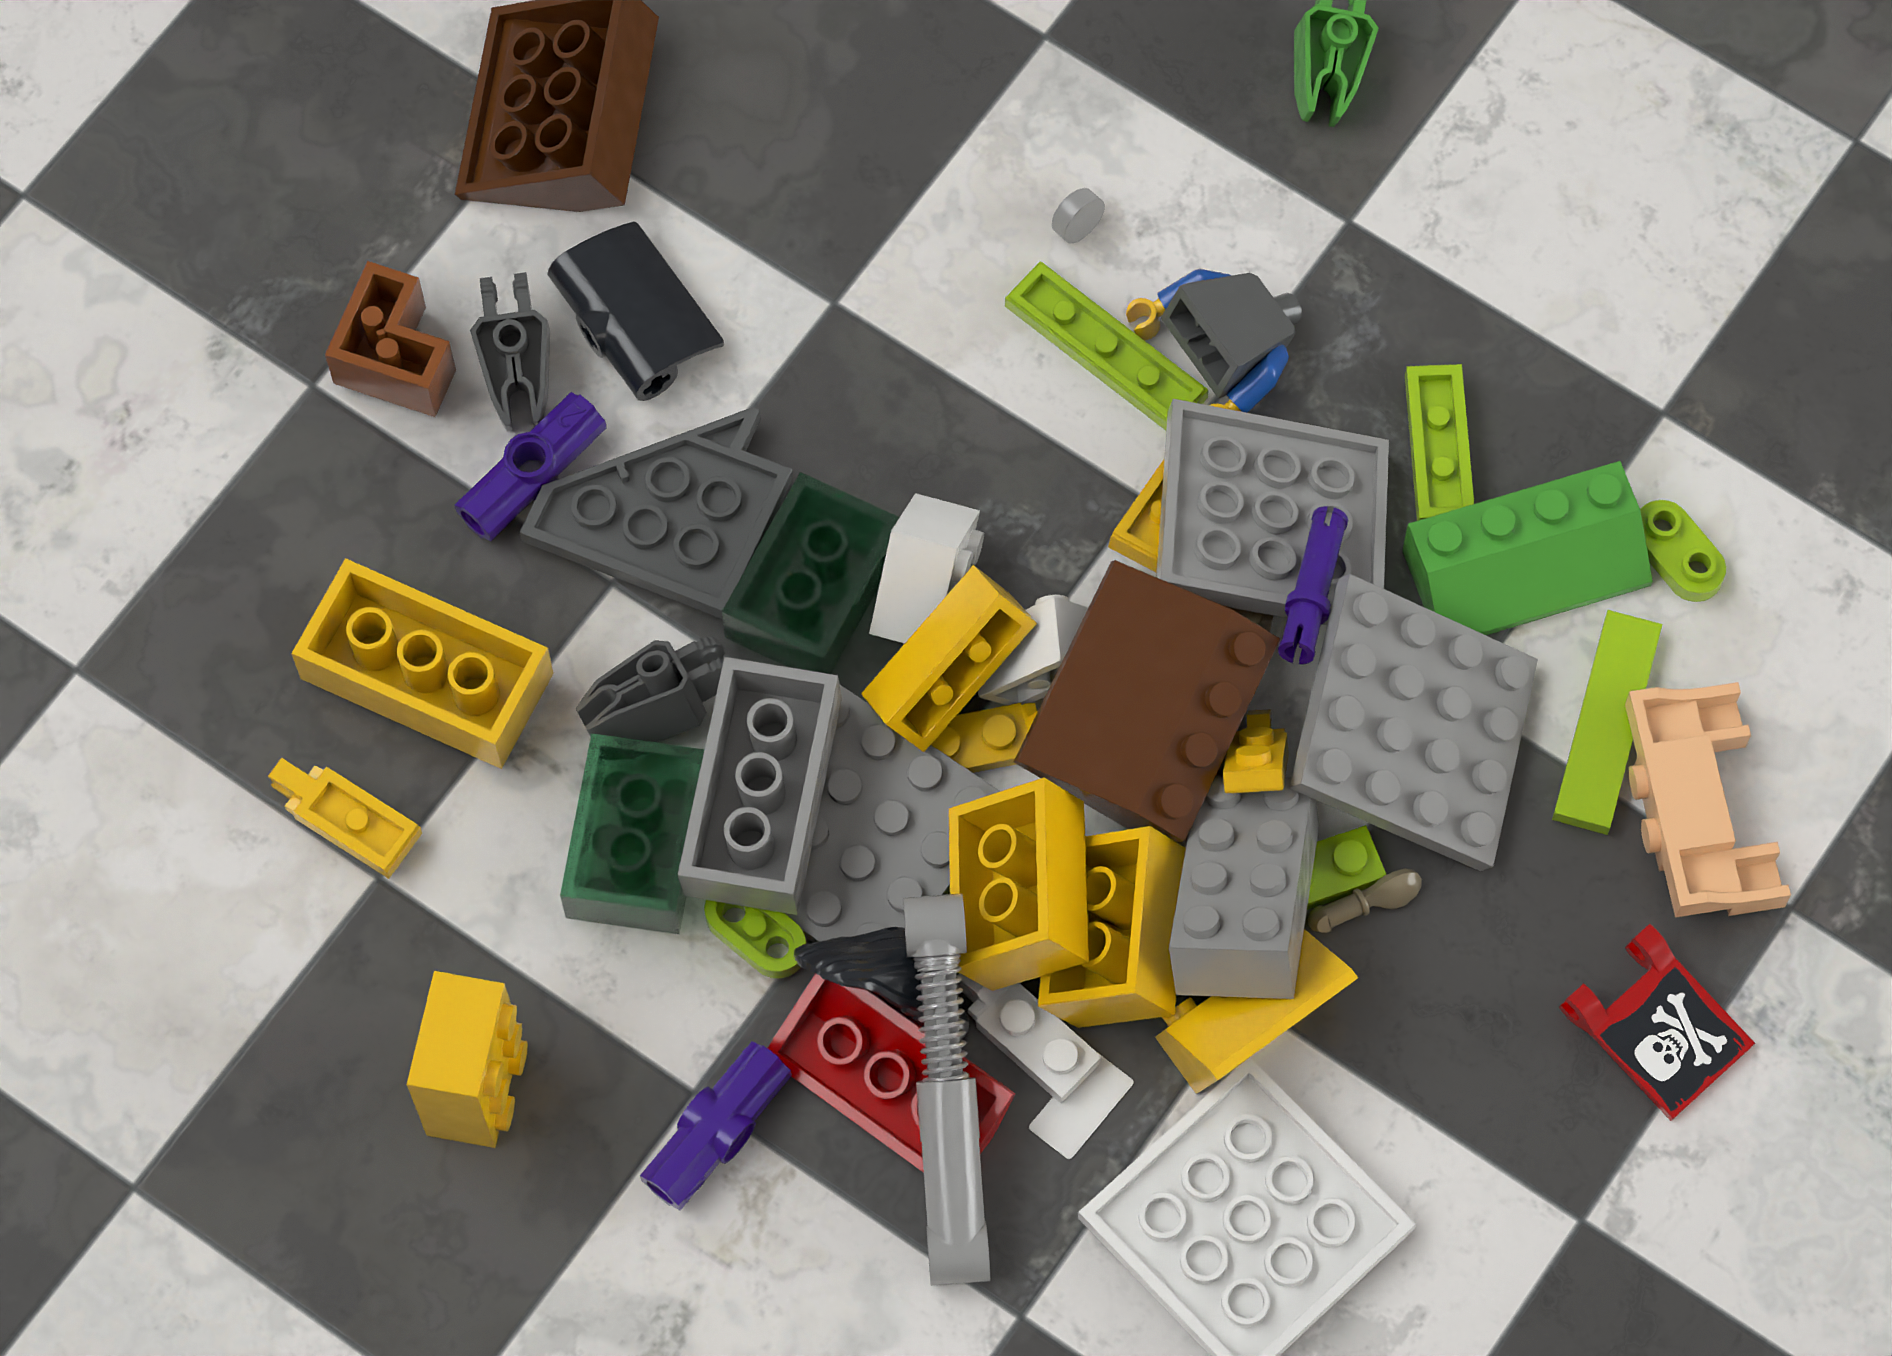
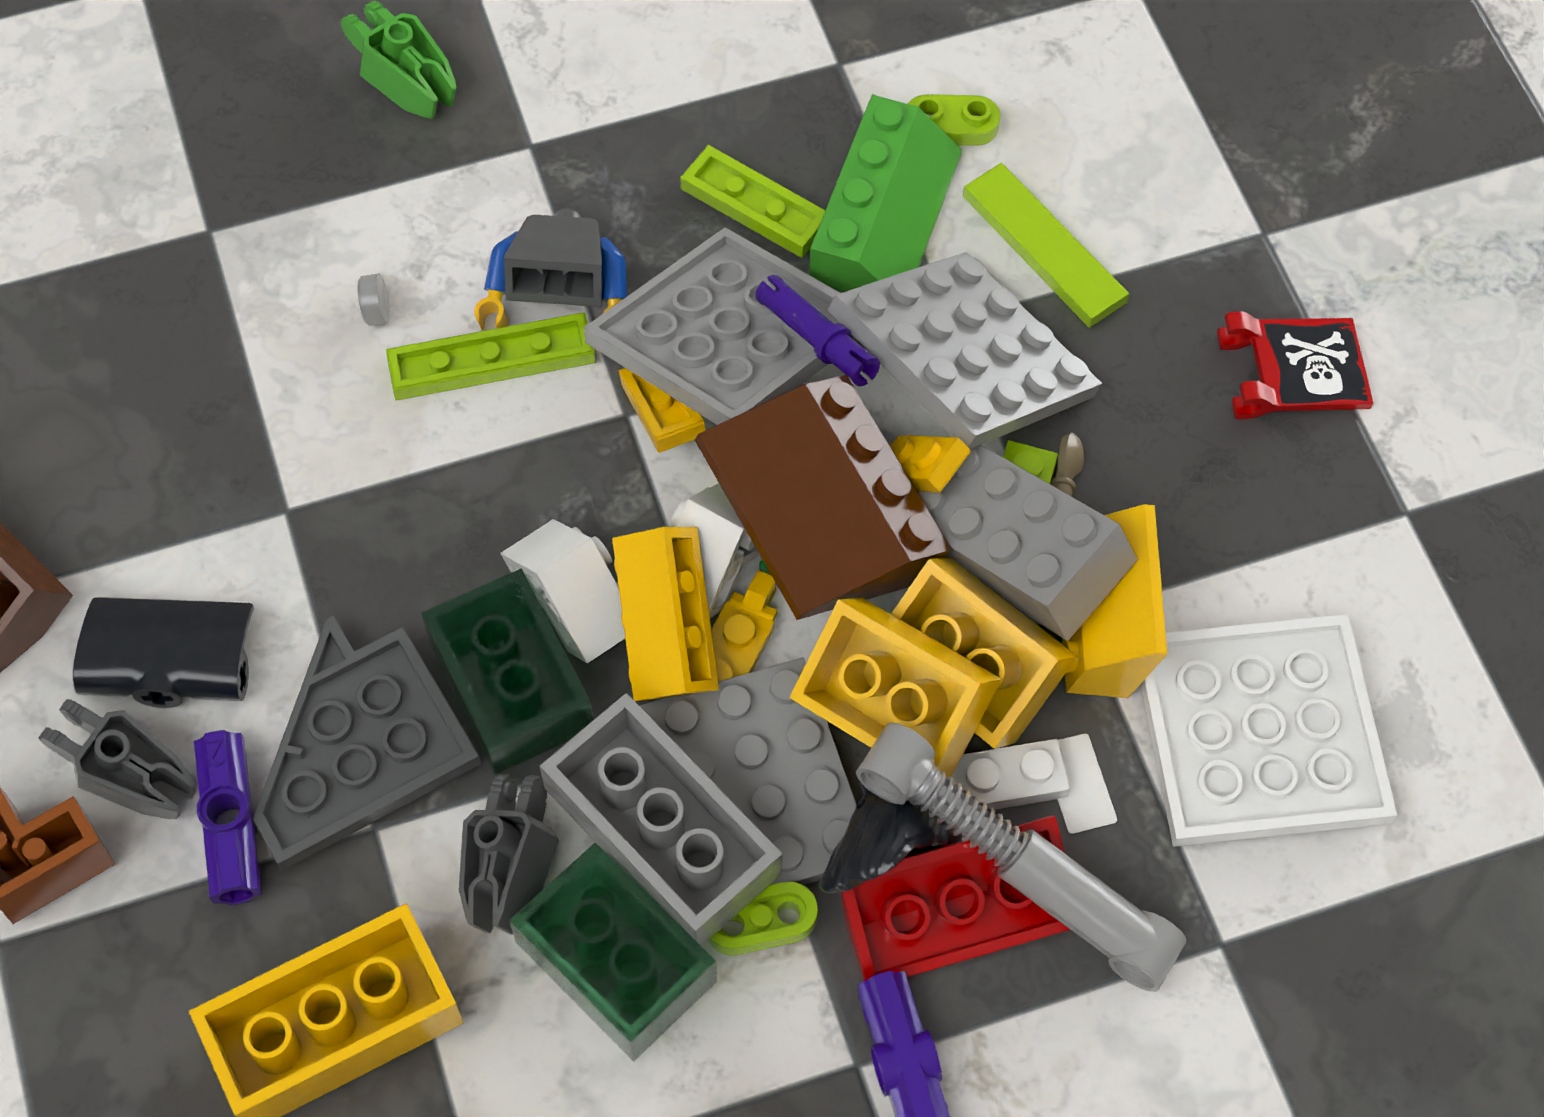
camera: 55 degrees left, 5 degrees down
light nougat bracket [1625,682,1791,918] -> none

